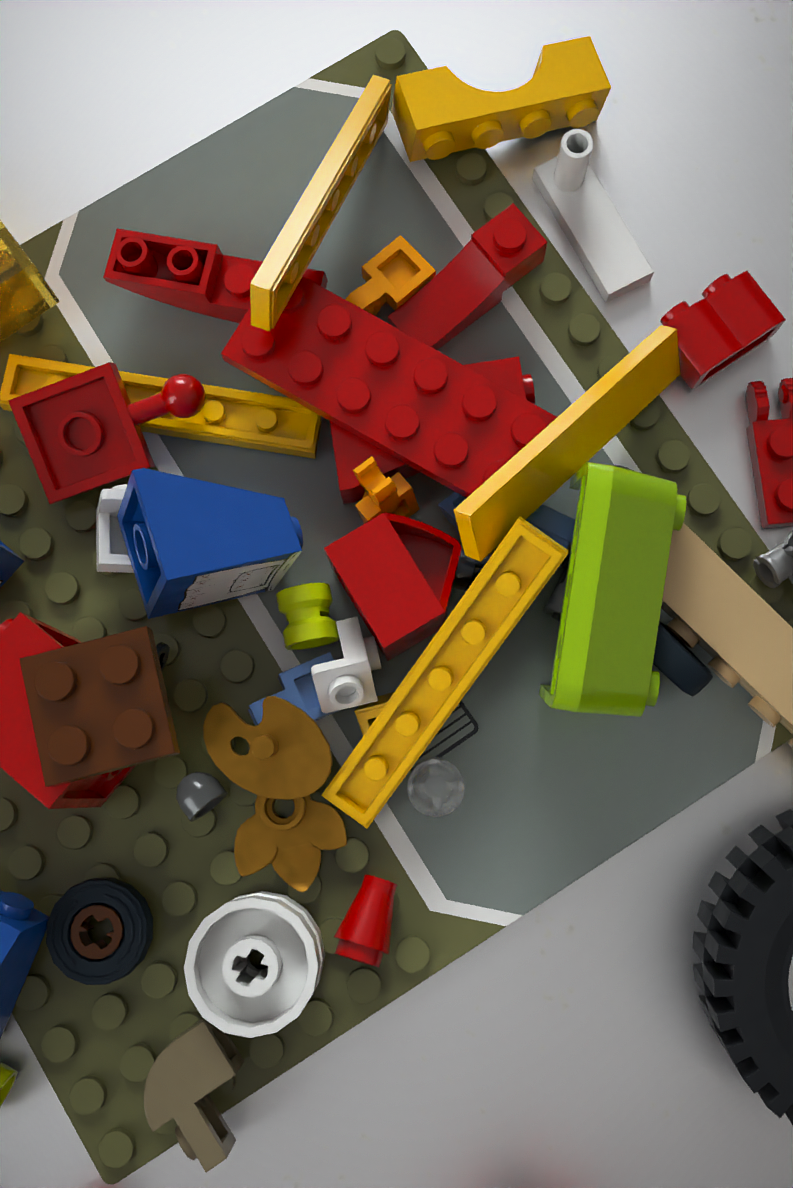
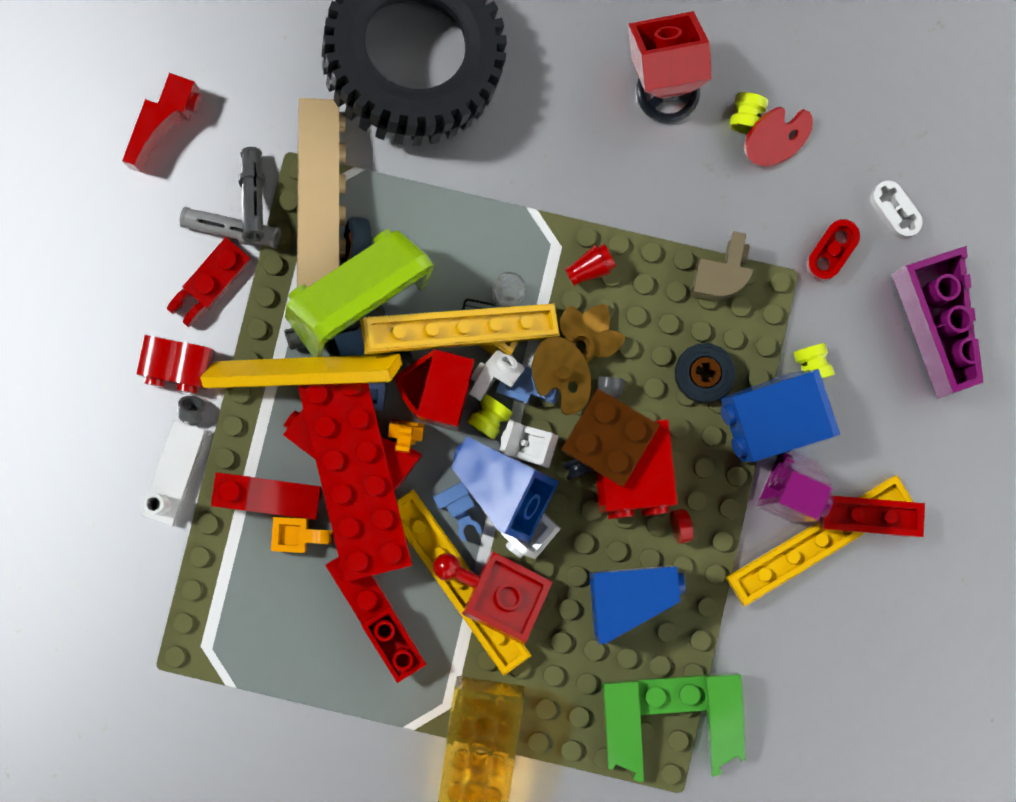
camera: 145 degrees left, 5 degrees up
white wheel [184,891,325,1038] -> none
yellow tile [250,74,392,332] -> none
yellow arch [391,36,611,162] -> none
none -> dark grey hinge [177,396,206,425]
none -> medium blue piece [433,481,482,542]
none -> white bracket [499,420,559,468]

